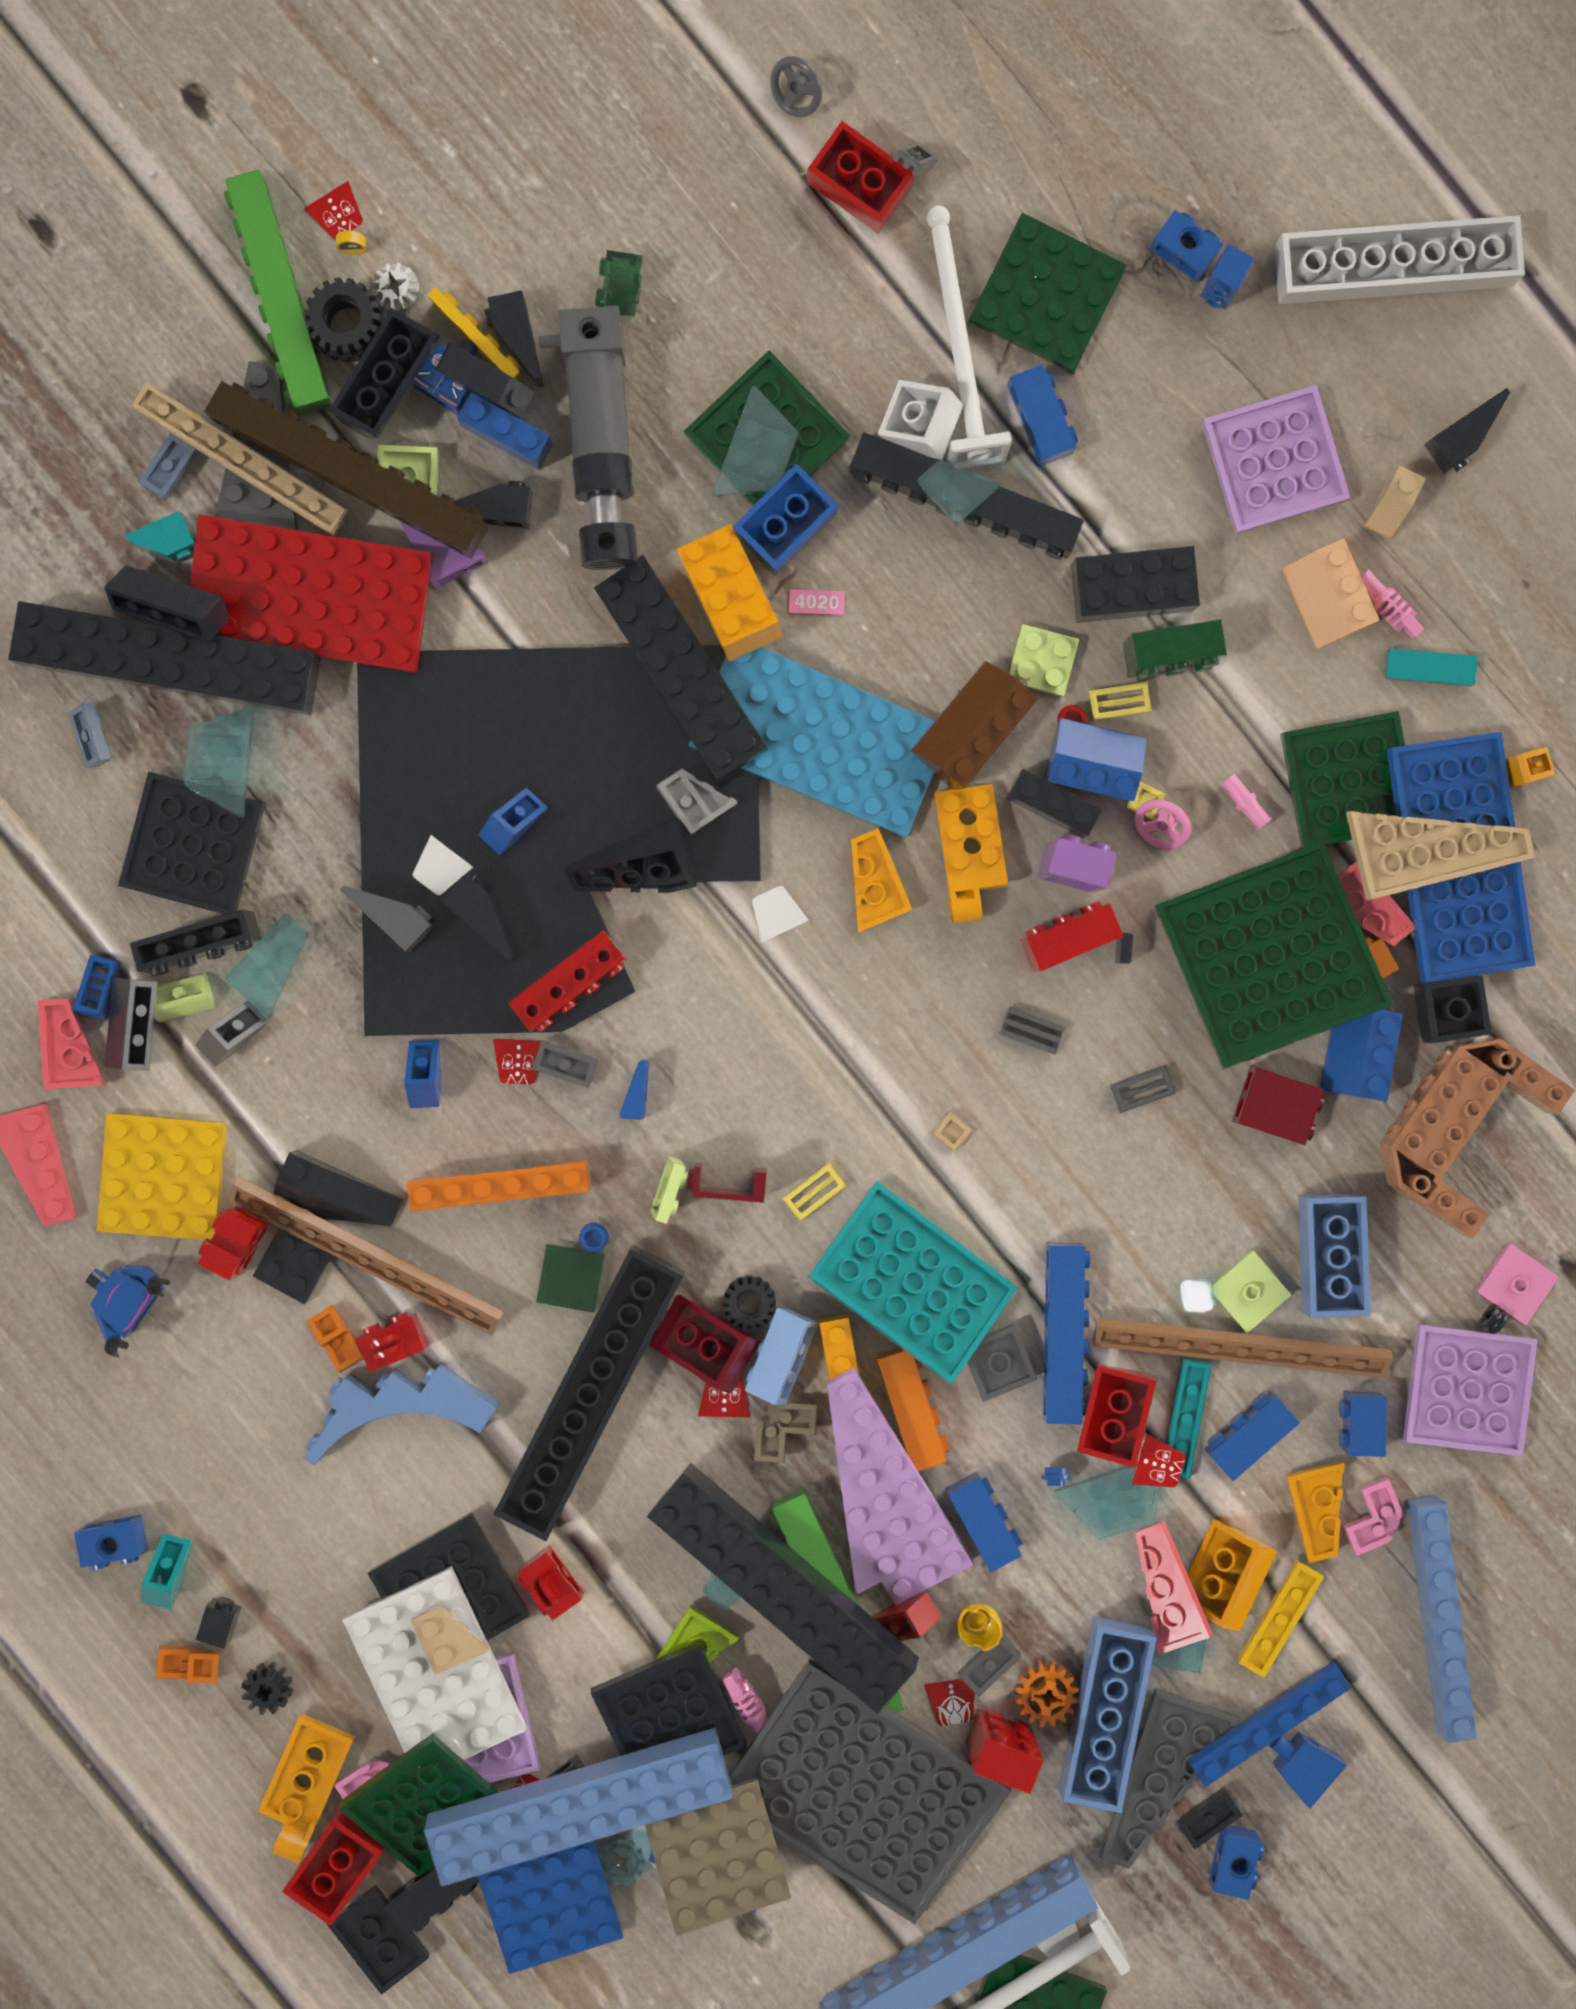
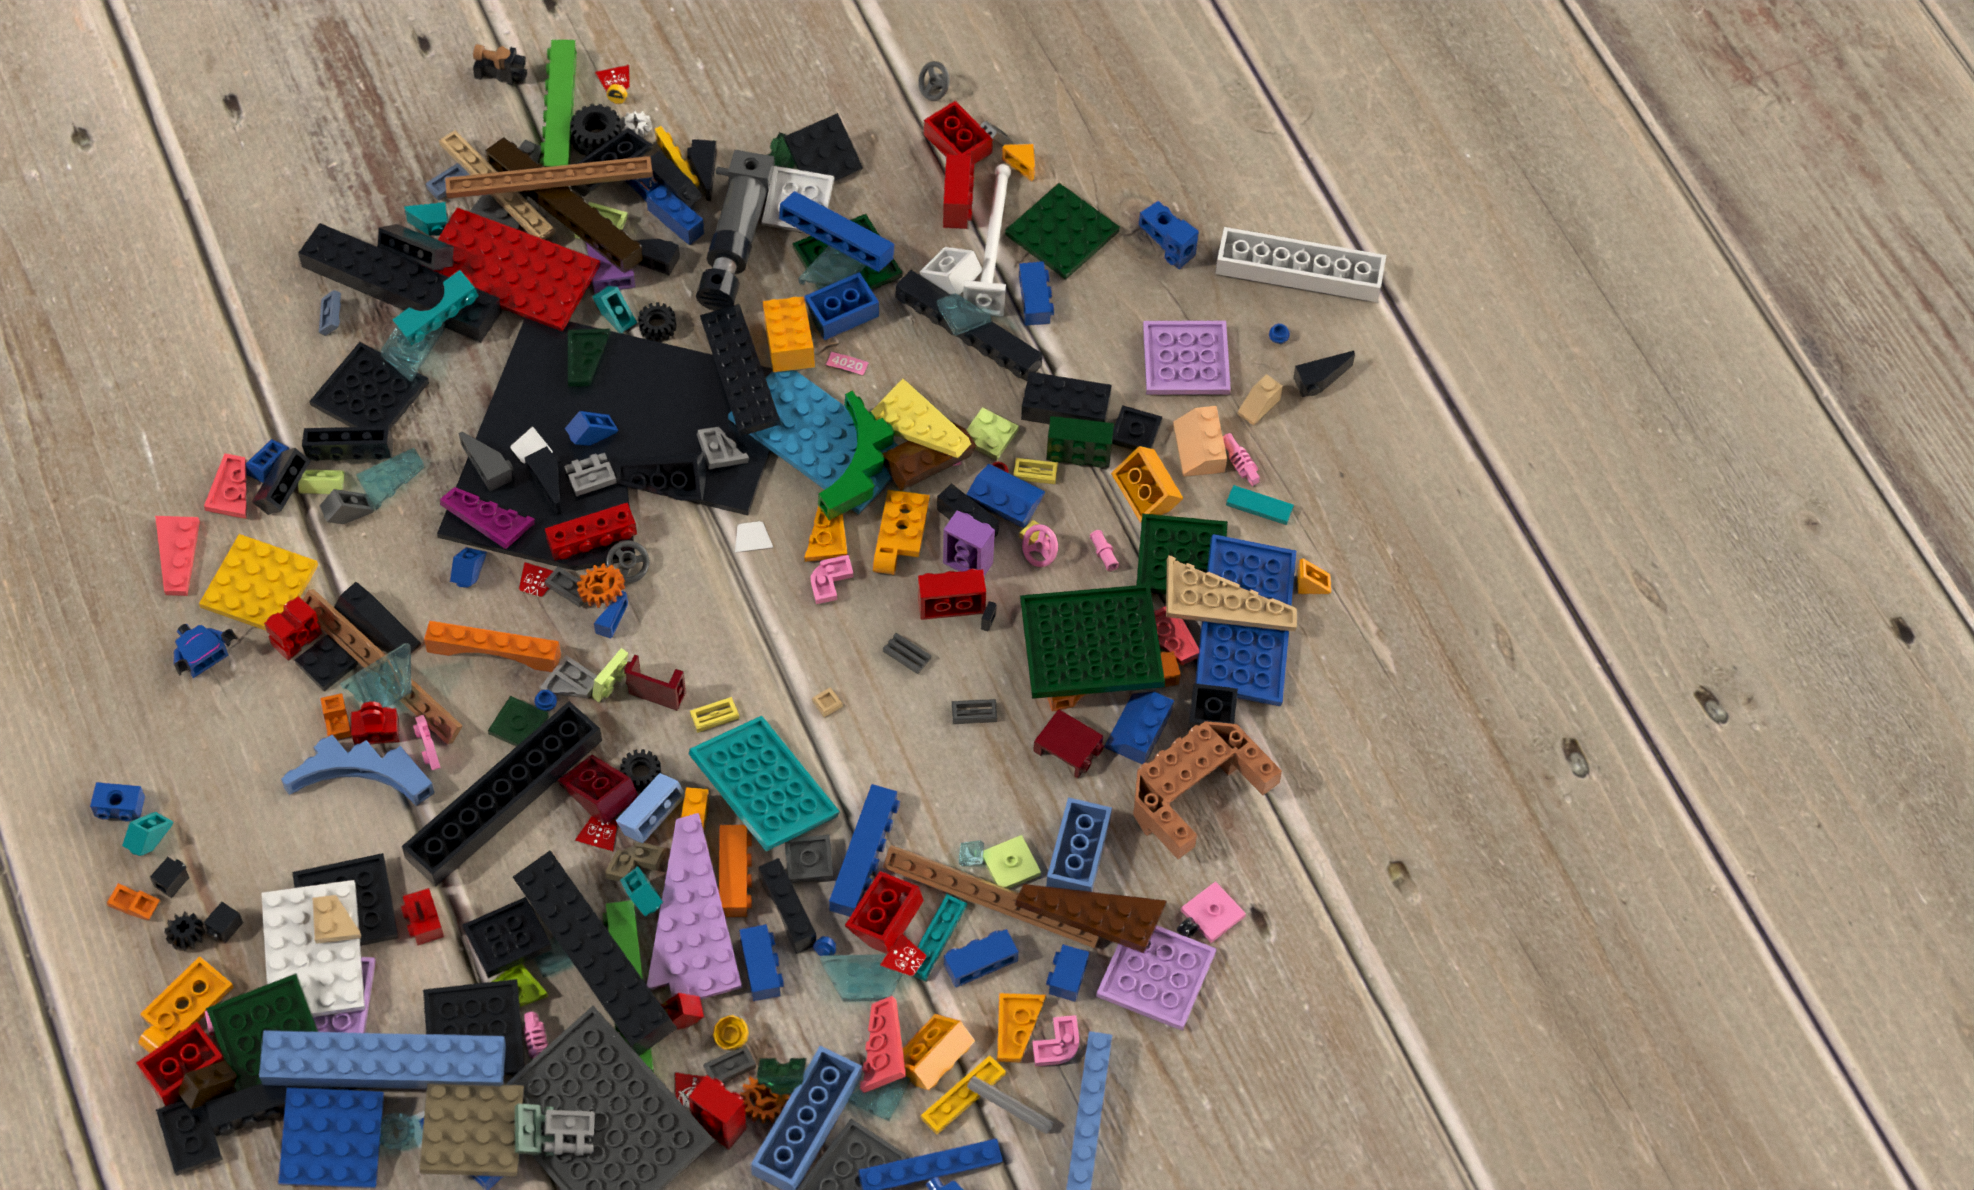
camera: 15 degrees right, 30 degrees down
none -> dark brown brick [178,1060,238,1109]
none -> black brick [204,901,243,944]
none -> clear light blue wing [340,644,411,708]
none -> teal arch [393,270,479,346]
none -> bright pink plate [413,715,441,770]
none -> magenta wing [440,487,534,549]
none -> medium nougat plate [445,156,653,199]
none -> black plate [462,897,553,978]
none -> black hips [473,44,528,86]
none -> sand green plate [515,1104,554,1156]
none -> light grey wing [540,655,597,698]
none -> light grey plate [544,1110,594,1156]
none -> light grey plate [564,453,617,496]
none -> clear green wing [568,328,610,387]
none -> orange gear [577,563,625,608]
none -> teal slope [592,286,637,333]
none -> dark grey piece [606,541,650,583]
none -> teal slope [620,866,663,916]
none -> black tyre [638,302,677,342]
none -> clear green cylinder [756,1058,807,1095]
none -> black arch [758,858,817,954]
none -> white plate [762,166,834,233]
none -> blue brick [779,191,894,272]
none -> black plate [783,113,863,182]
none -> bright pink plate [810,555,853,604]
none -> green arch [818,390,895,520]
none -> light yellow wing [871,379,971,458]
none -> red brick [943,154,975,229]
none -> light grey axle [967,1076,1053,1134]
none -> light orange slope [1002,144,1035,182]
none -> reddish brown wing [1015,884,1167,953]
none -> light orange slope [1111,446,1183,522]
none -> black plate [1112,405,1163,450]
none -> blue plate [1269,324,1290,344]

